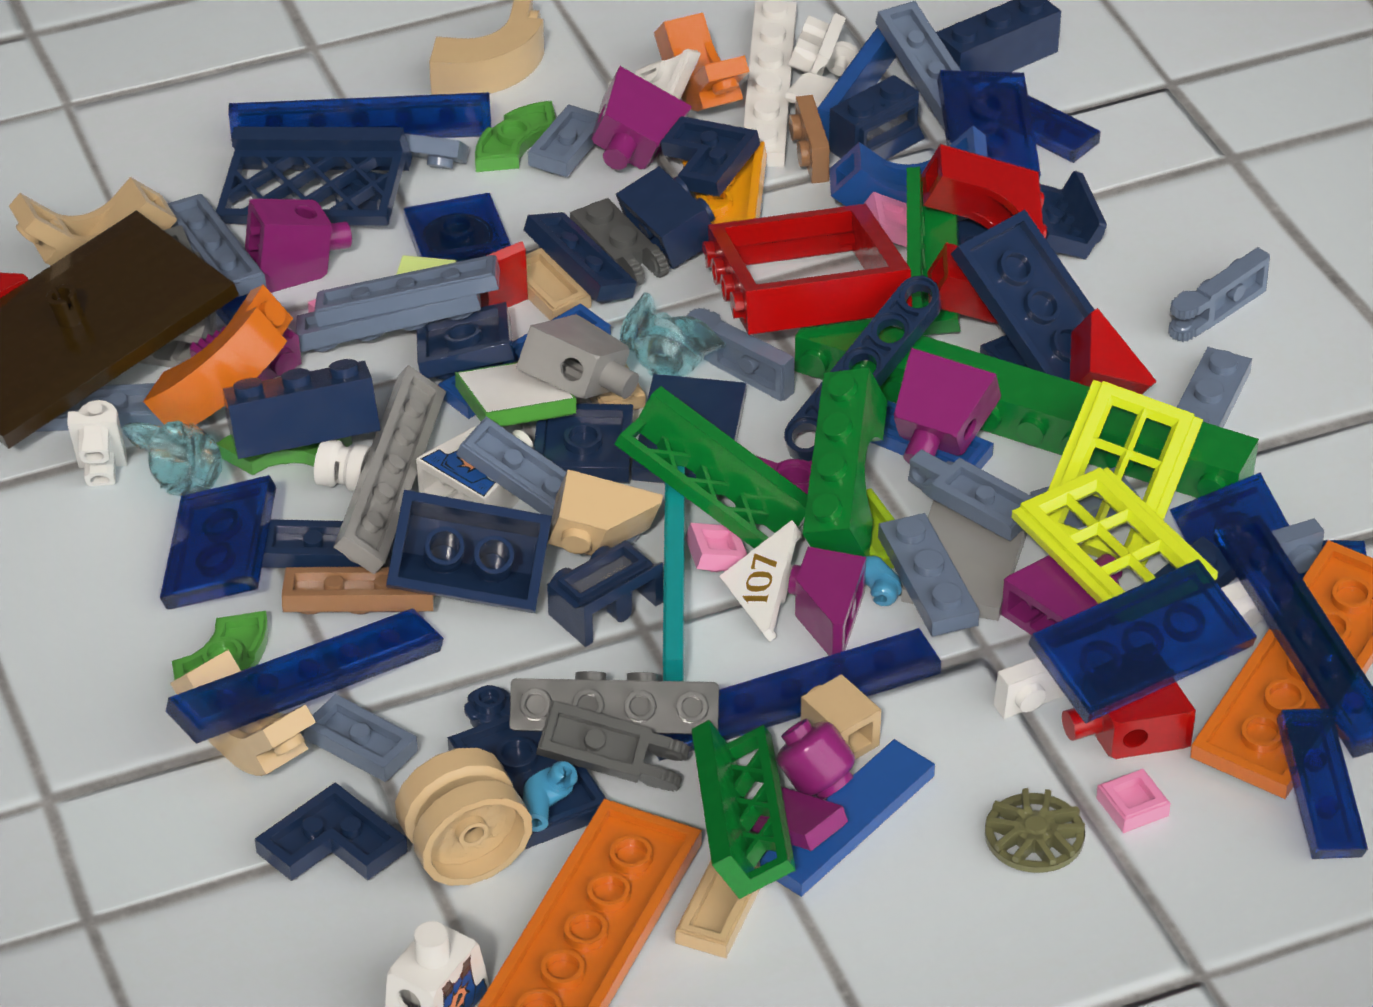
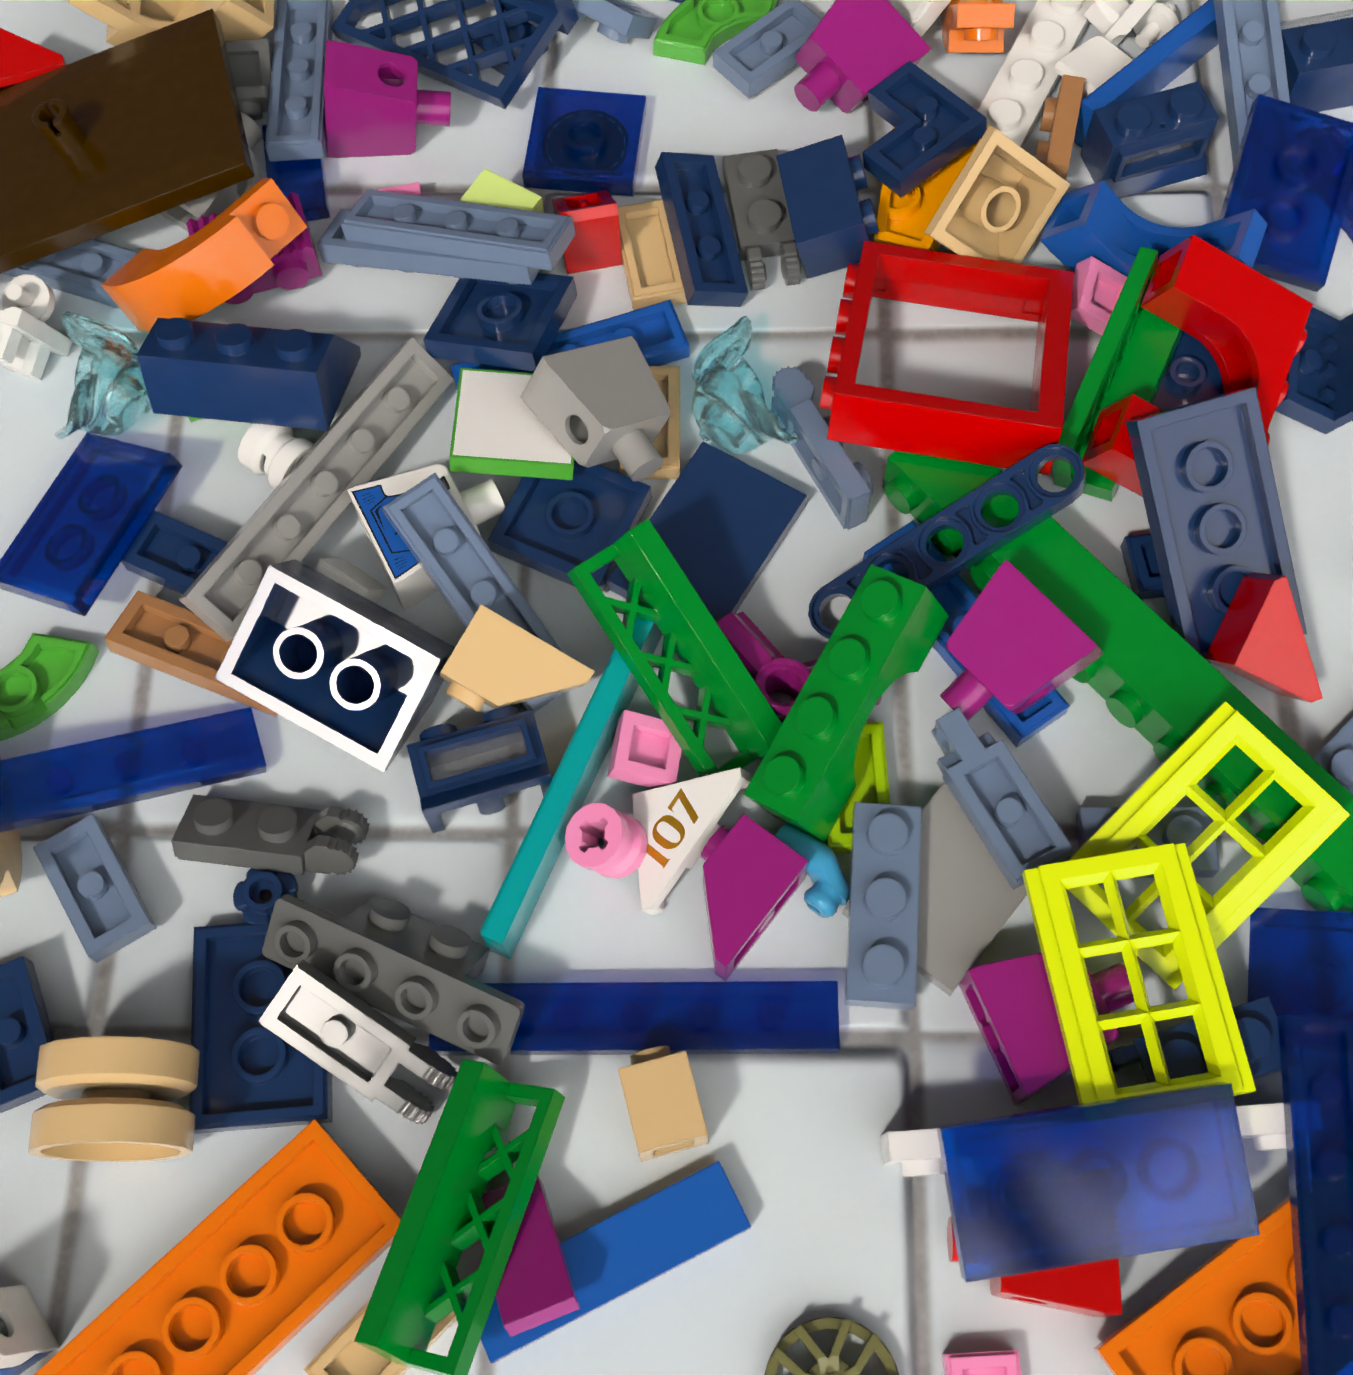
camera: 25 degrees right, 25 degrees up
dark azure arm [523,761,578,832] -> none
magenta head [777,718,855,799] -> none
none -> dark grey hinge [171,794,370,875]
none -> bright pink wheel [564,803,648,879]
none -> tan slope [924,126,1070,264]

